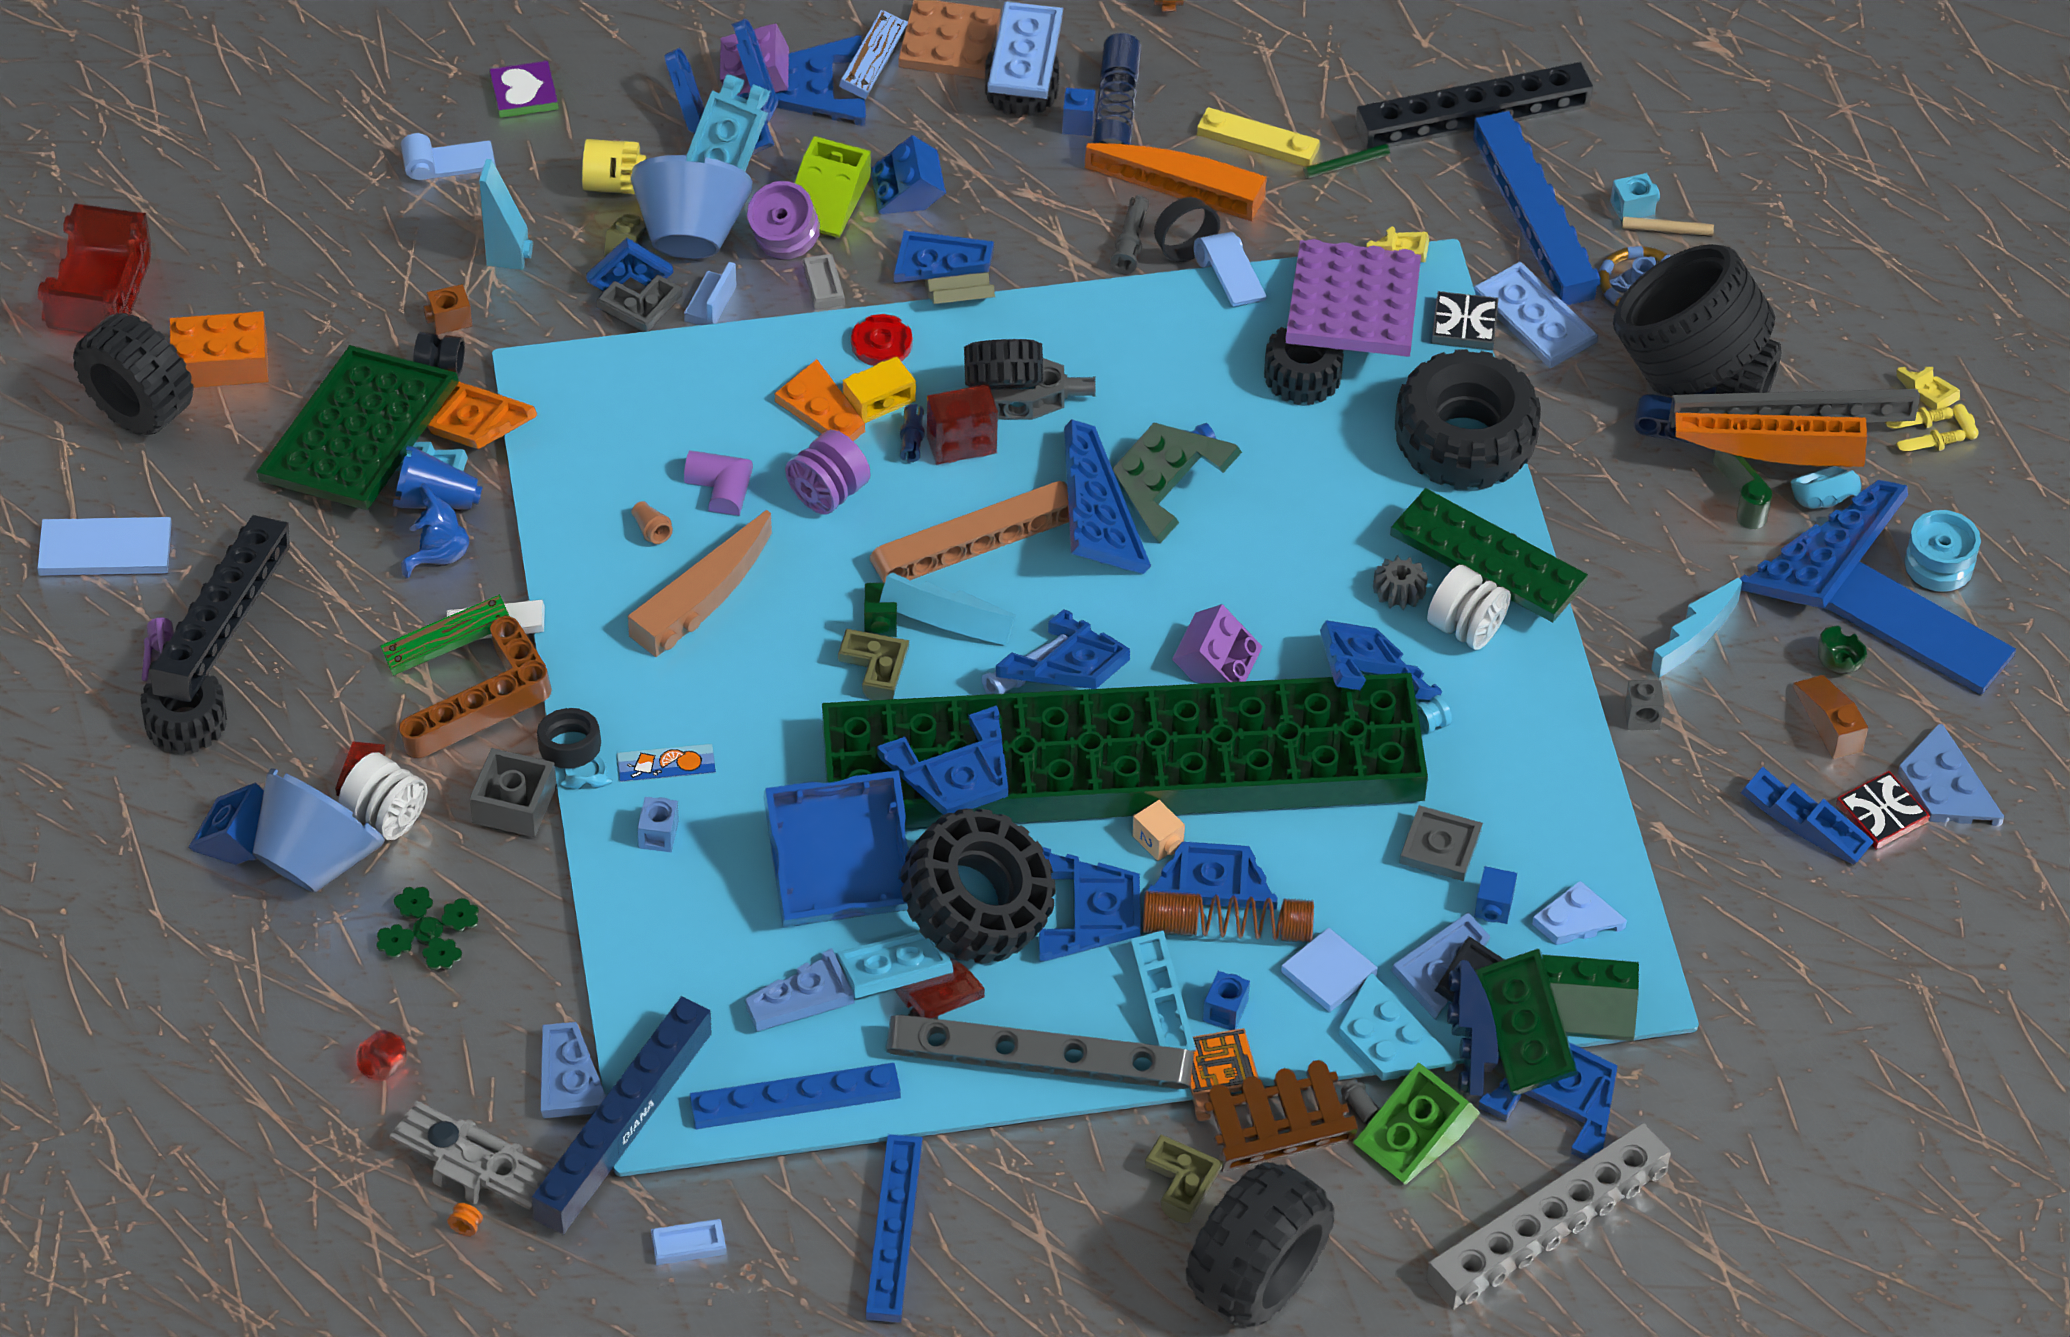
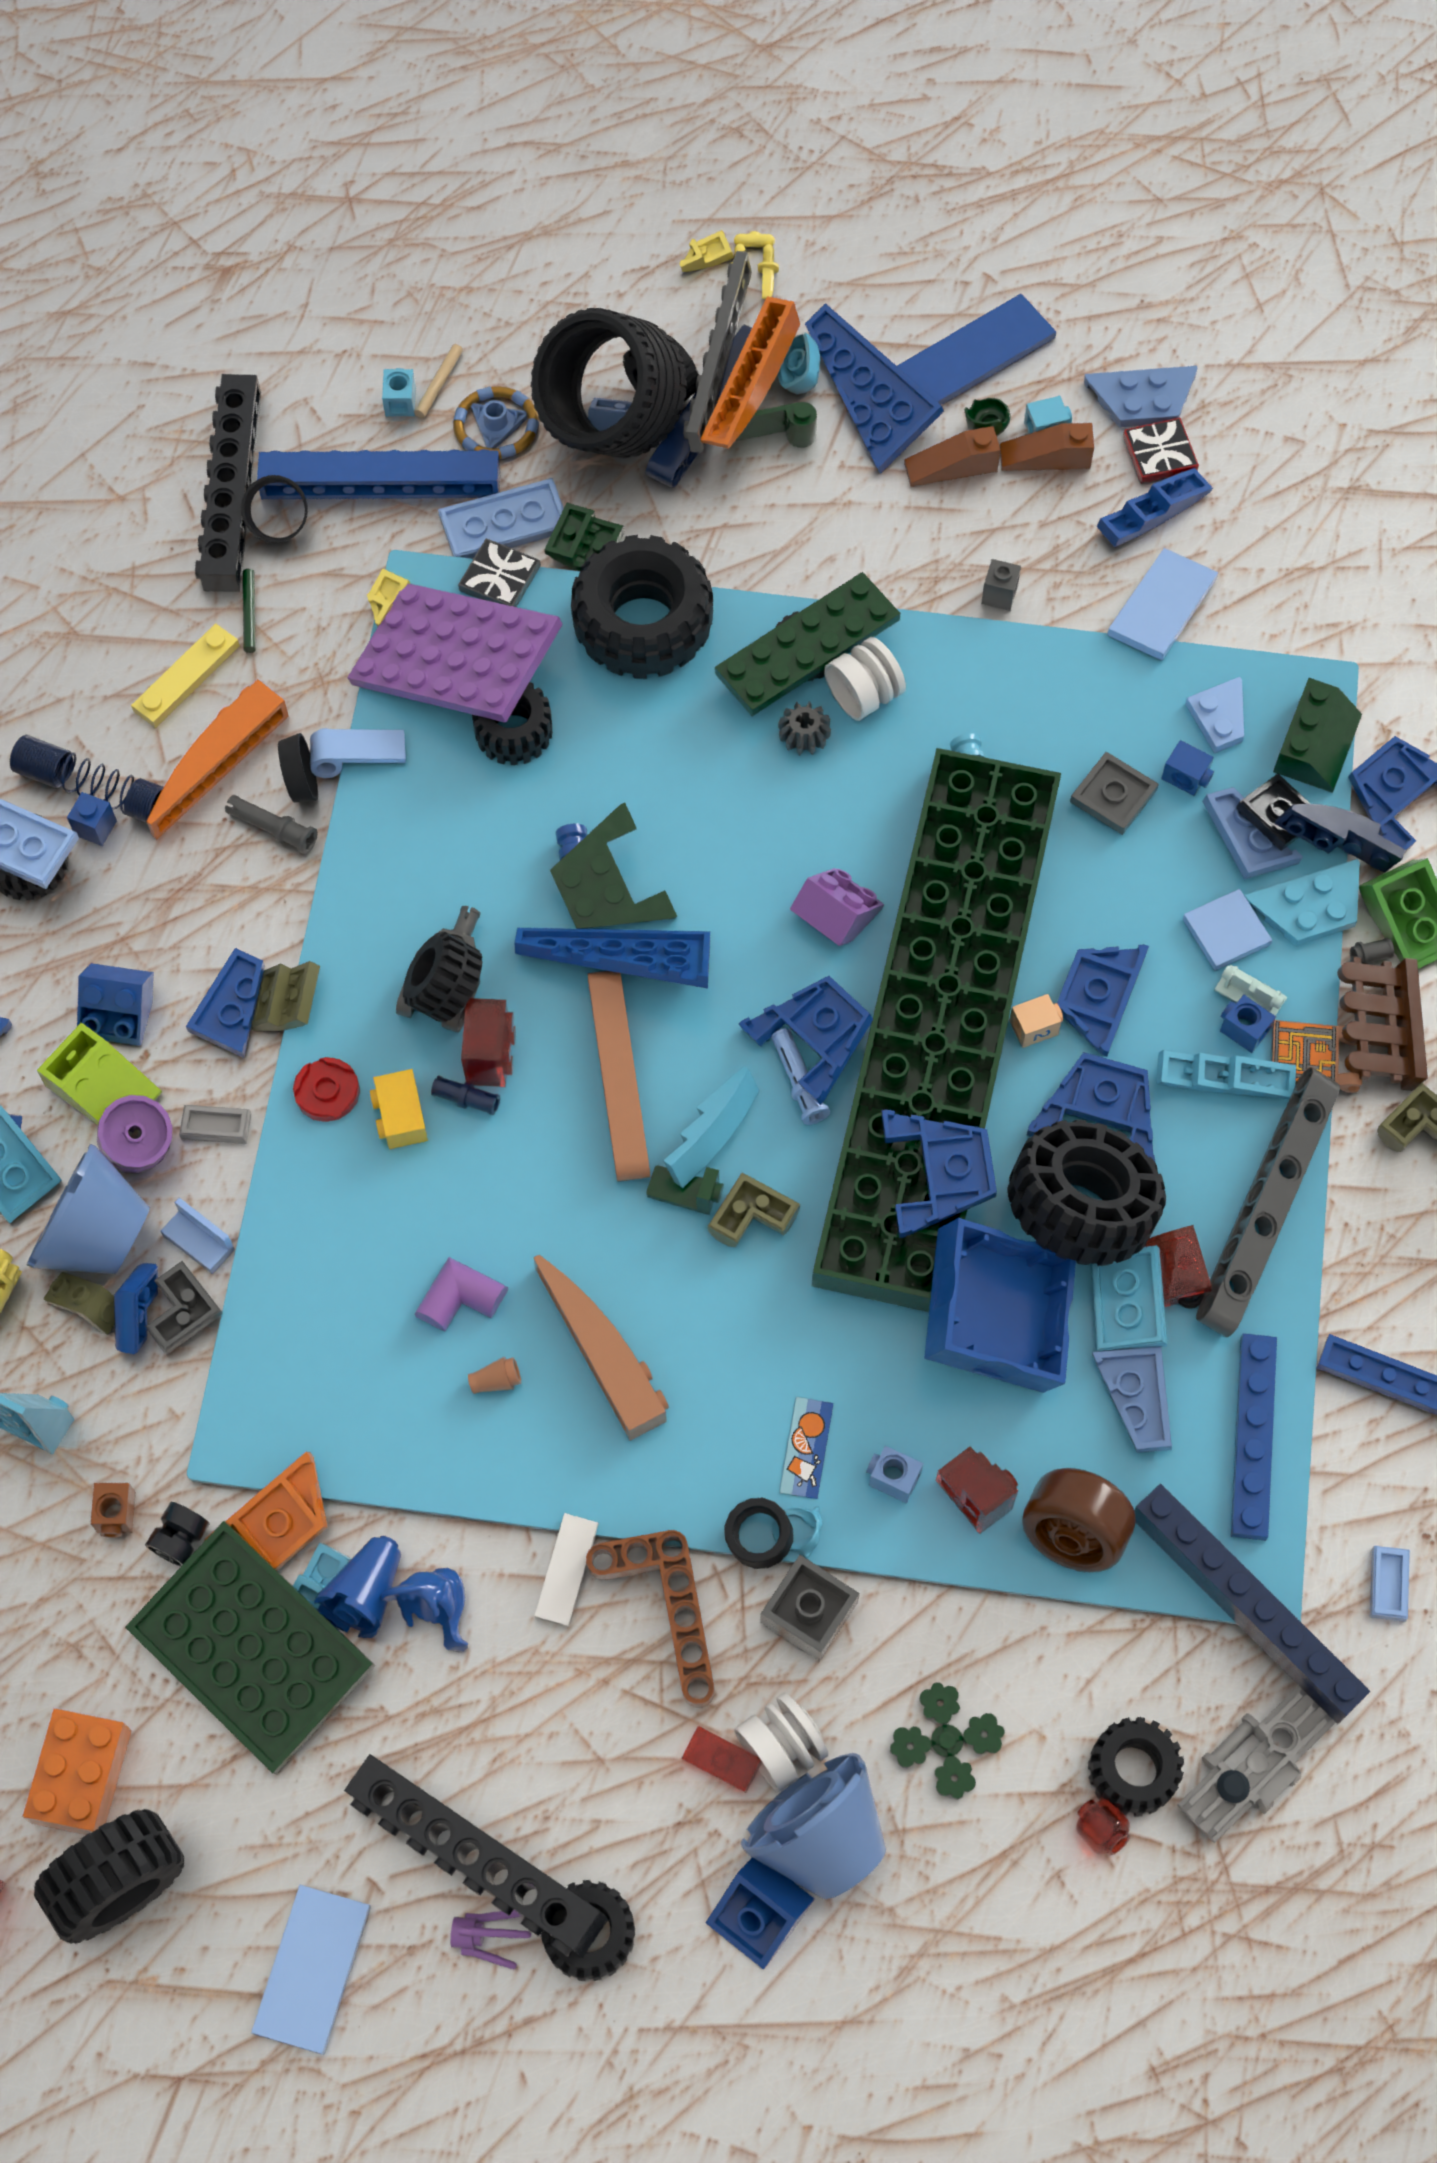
camera: 70 degrees left, 15 degrees up
green tile [380,594,509,676] -> none
orange bush [447,1203,483,1236] -> none
medium blue wing [541,1022,606,1119] -> none
orange wing [775,359,865,441] -> none
medium lavender wheel [785,429,871,515] -> none
dark orange piece [1143,890,1314,943] -> none
blue wing [1320,620,1443,700] -> none
dark green tile [1475,948,1578,1096] -> none
medium azure slope [1651,578,1742,678] -> none
medium azure wheel [1904,510,1981,592] -> none
none -> black tyre [241,475,308,543]
none -> dark green slope [544,502,624,571]
none -> dark orange slope [904,426,1001,487]
none -> clear red brick [936,1446,1019,1534]
none -> reddish brown wheel [1022,1468,1136,1573]
none -> medium azure brick [1024,396,1072,434]
none -> black tyre [1088,1717,1184,1817]
none -> light blue tile [1107,548,1218,661]
none -> light aqua hinge [1214,965,1287,1016]

